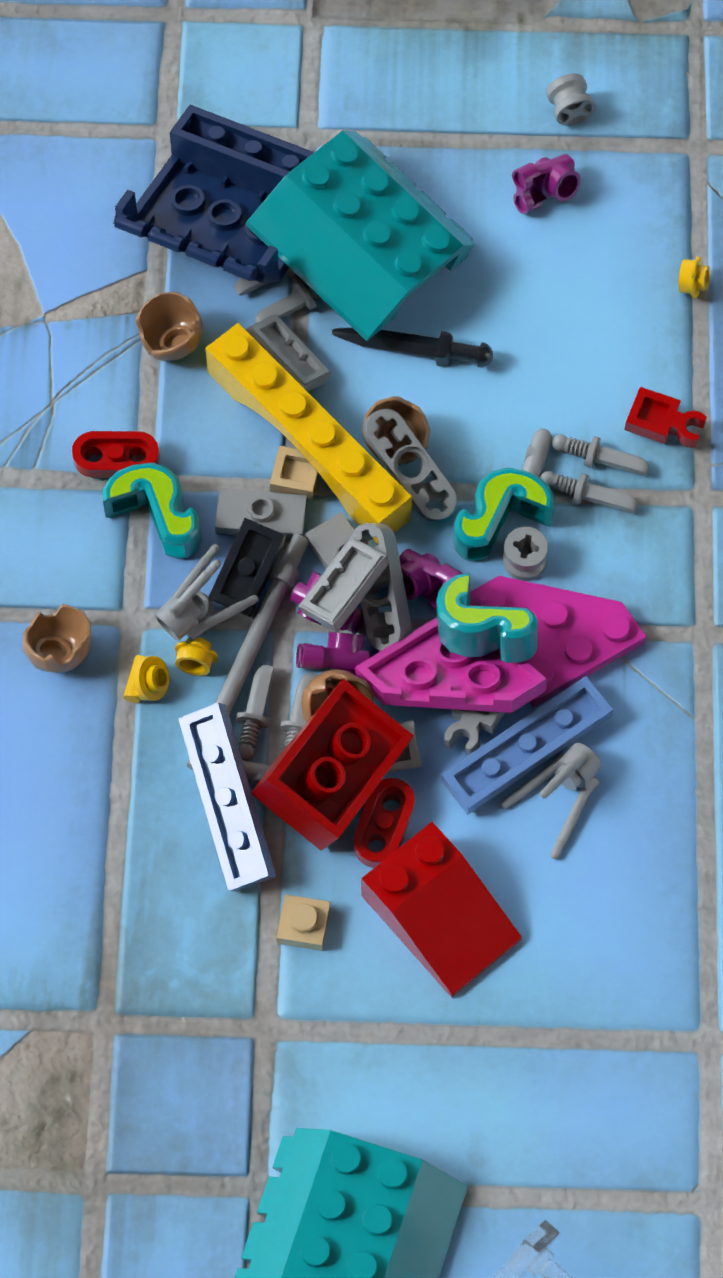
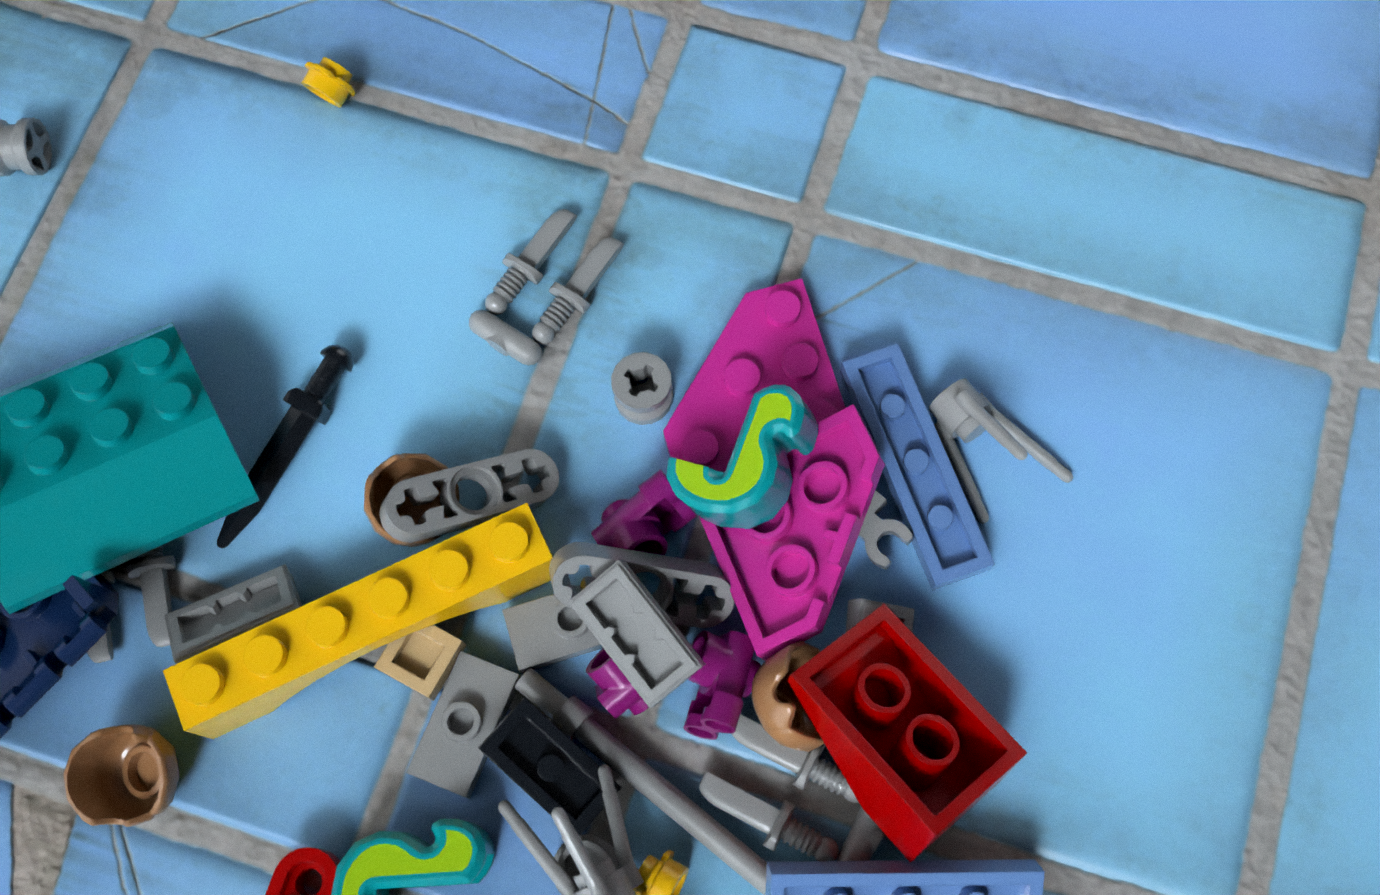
camera: 70 degrees left, 5 degrees up
tan plate [276,894,330,951] -> none
red plate [354,778,415,868] -> none
red slope [361,822,522,998] -> none
teal animal [453,467,555,561] -> none
magenta plate [512,154,581,214] -> none
red plate [624,386,707,448] -> none

